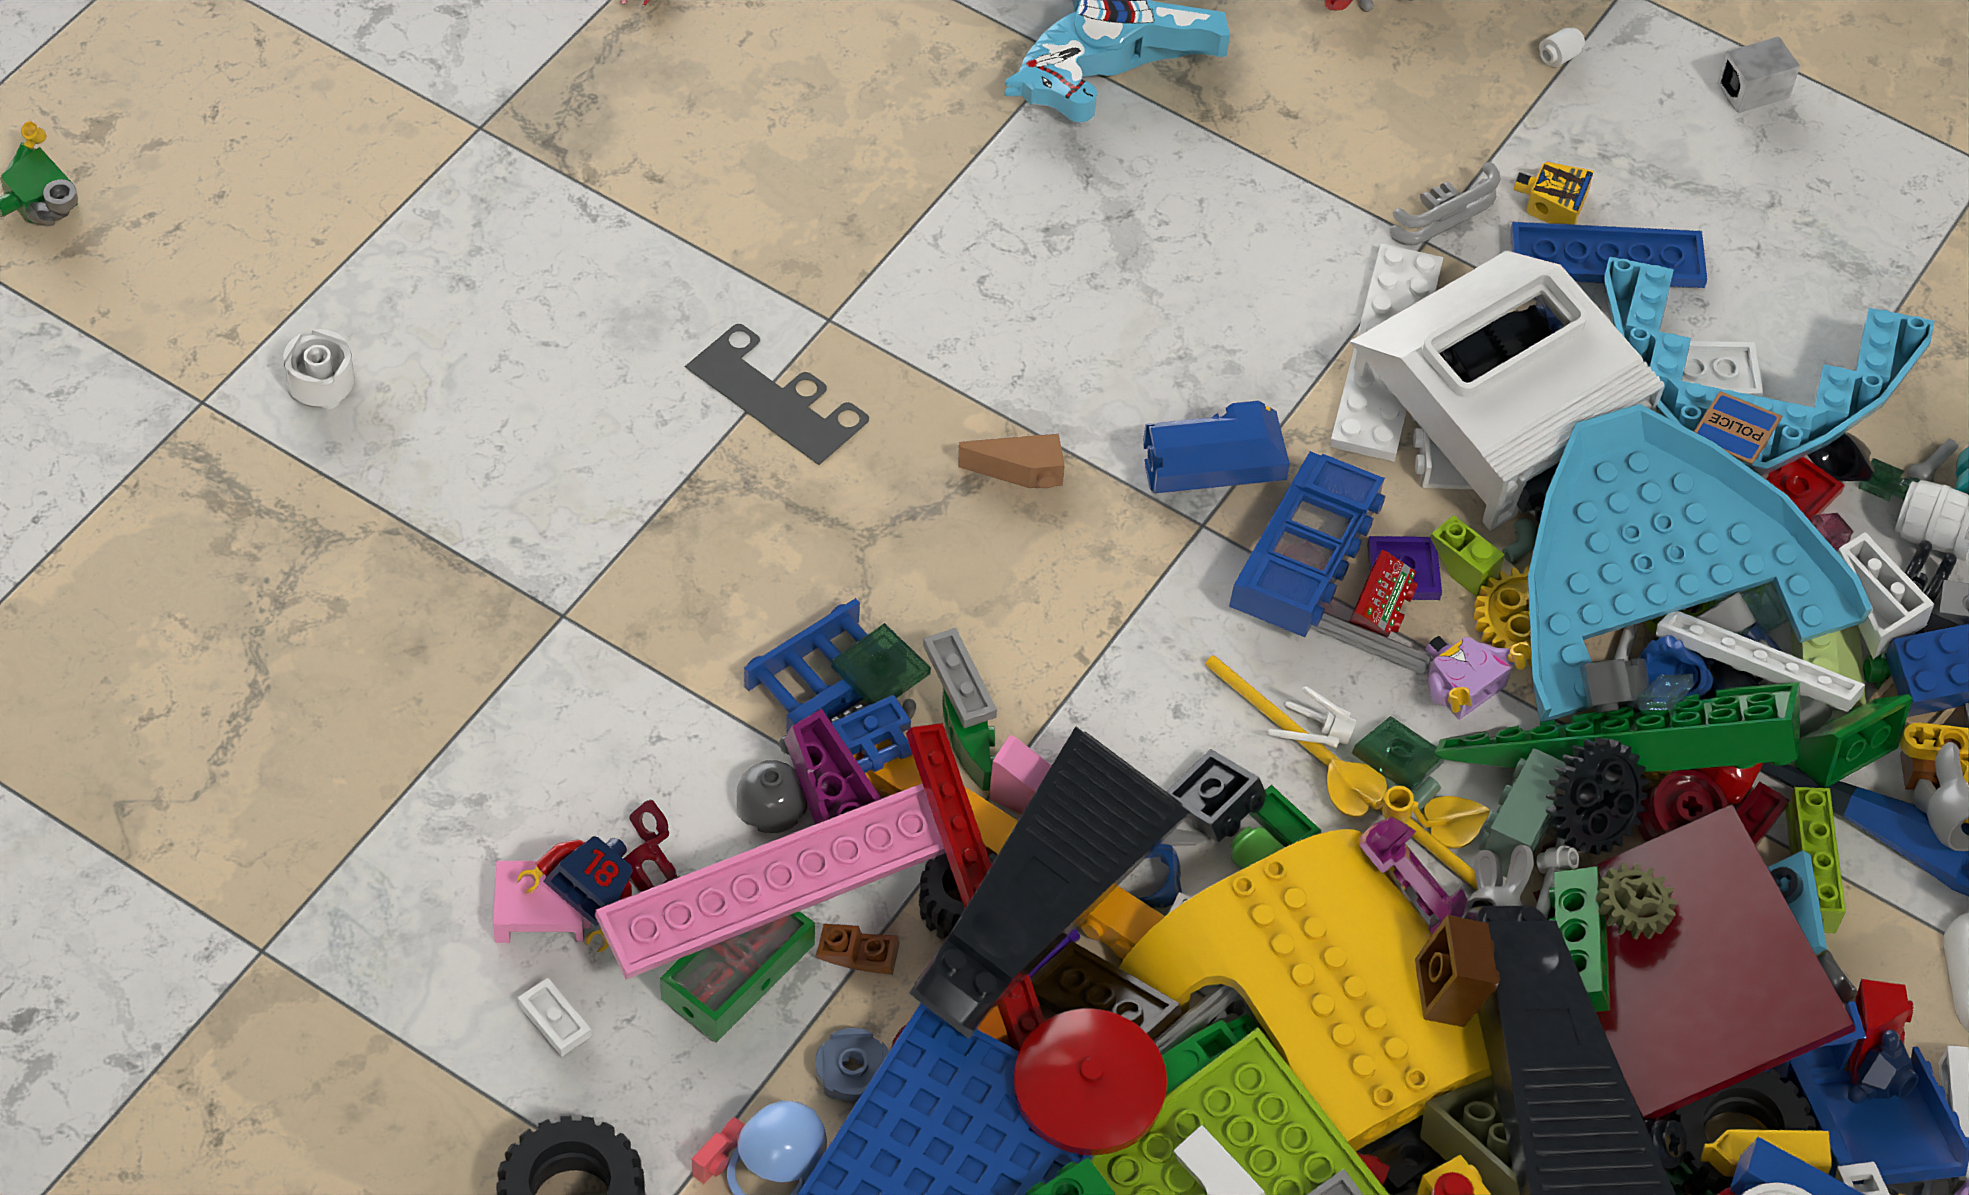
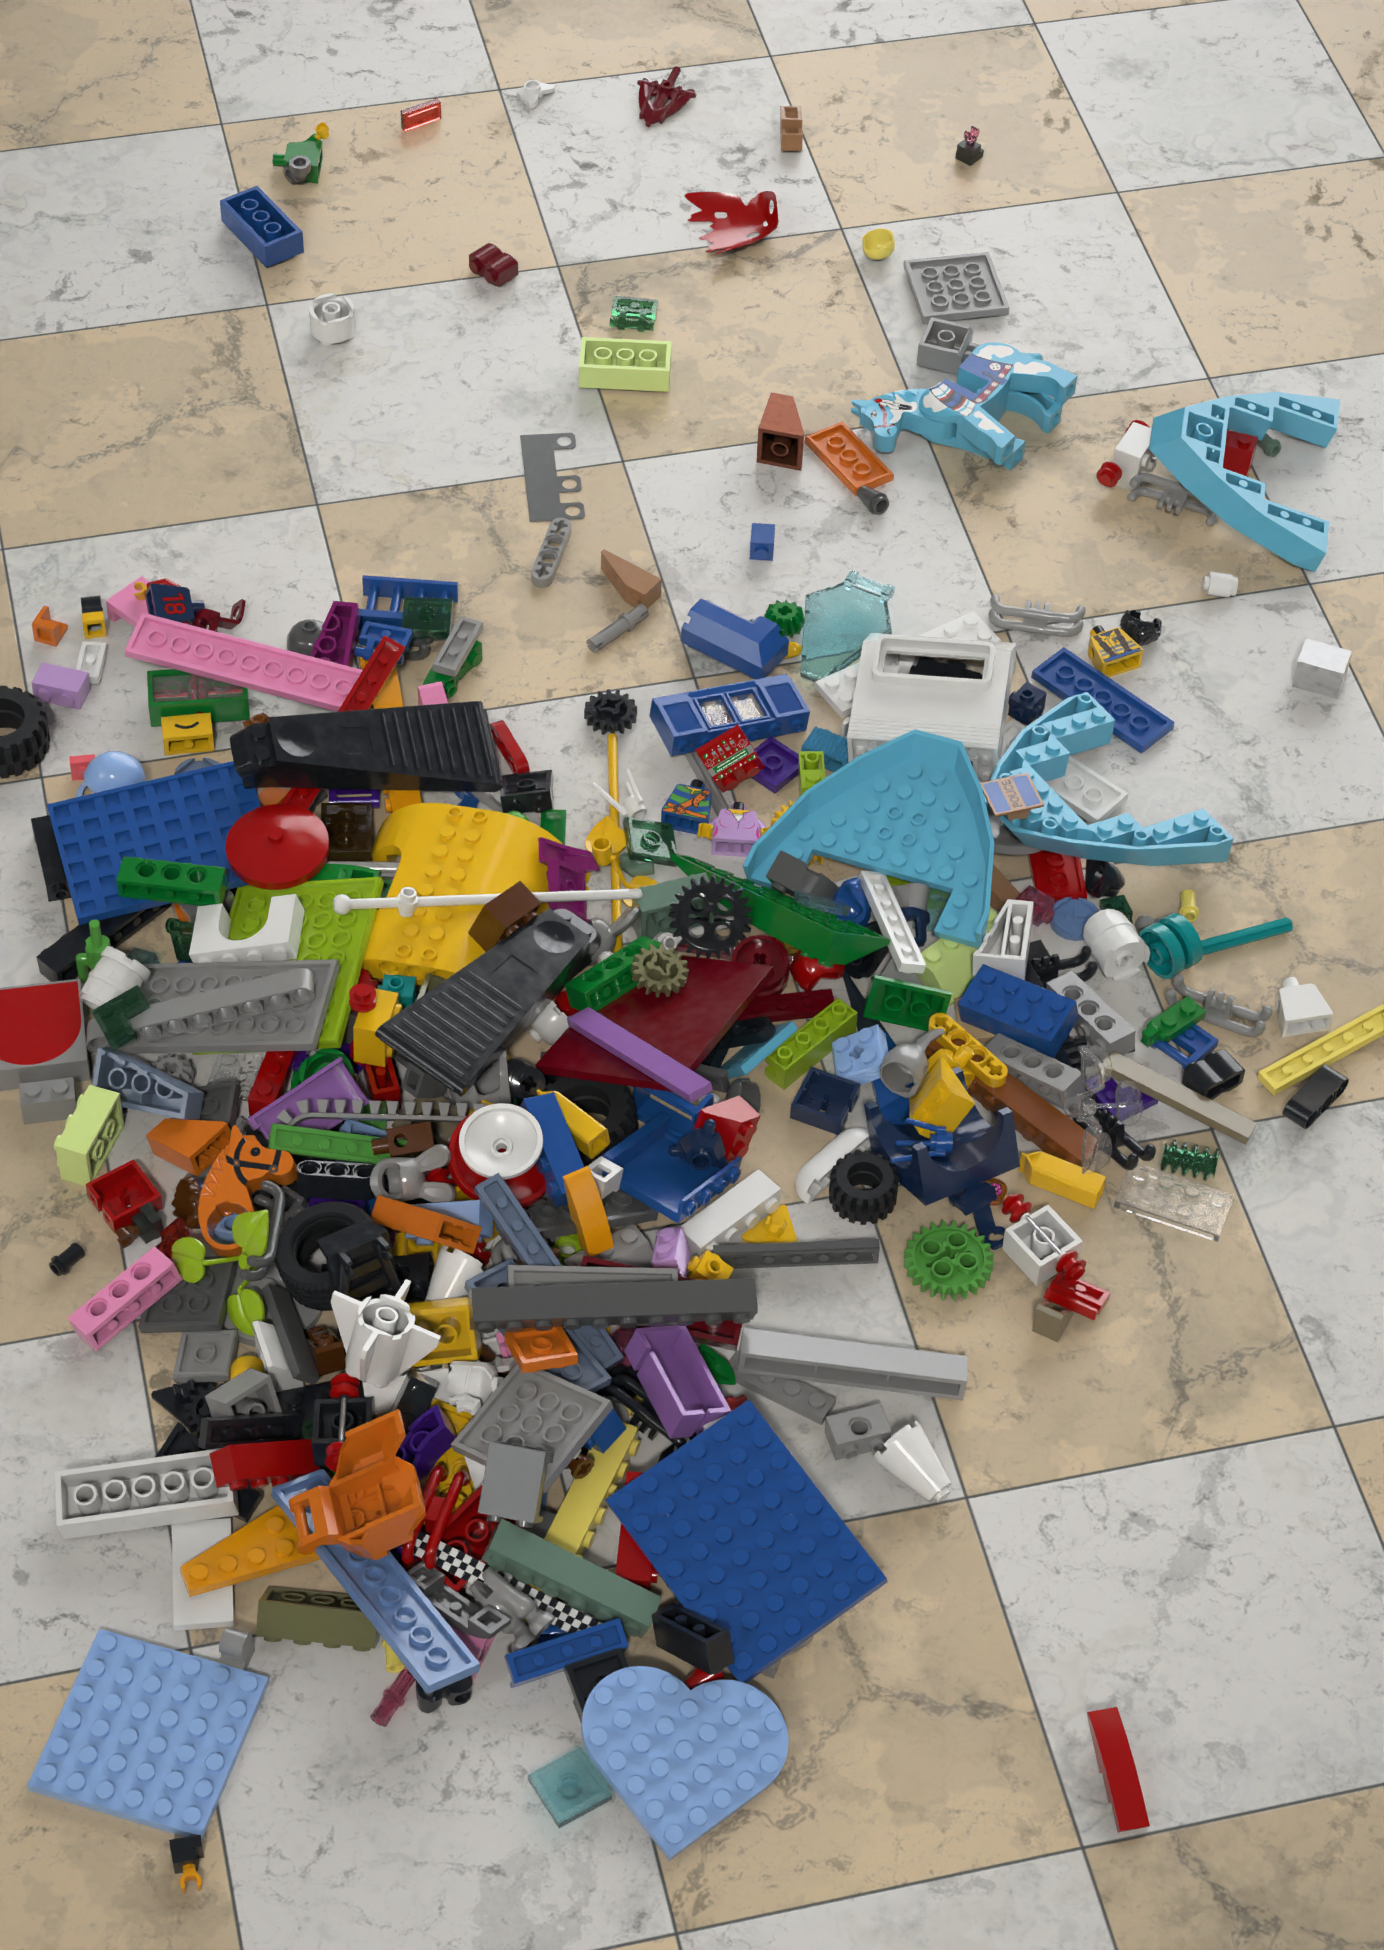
camera: 45 degrees right, 5 degrees down
none -> lavender brick [31,662,91,709]
none -> orange panel [32,606,68,647]
none -> yellow leg [81,595,107,639]
none -> yellow brick [161,713,215,756]
none -> blue brick [220,186,304,268]
none -> white bar [333,887,643,917]
none -> teal brick [377,974,417,1010]
none -> clear red tile [400,98,441,132]
none -> dark red brick [469,243,518,287]
none -> red beam [490,720,529,774]
none -> light grey beam [531,518,571,588]
none -> medium lavender tile [567,1007,713,1103]
none -> yellowish green brick [579,337,672,392]
none -> black gear [584,689,637,735]
none -> light grey pin [586,604,649,653]
none -> clear green plate [609,295,658,332]
none -> torso [661,779,711,835]
none -> blue brick [749,523,775,561]
none -> copper slope [757,392,804,471]
none -> green gear [764,599,805,638]
none -> dark blue piece [790,1067,861,1135]
none -> clear light blue windscreen [800,570,895,682]
none -> dark azure brick [801,726,848,772]
none -> orange tile [804,421,894,496]
none -> light blue brick [831,1024,888,1085]
none -> dark grey cone [857,486,889,515]
none -> medium blue tile [1049,897,1099,941]
none -> black hair [1120,610,1162,646]
none -> light yellow pin [1179,889,1199,922]

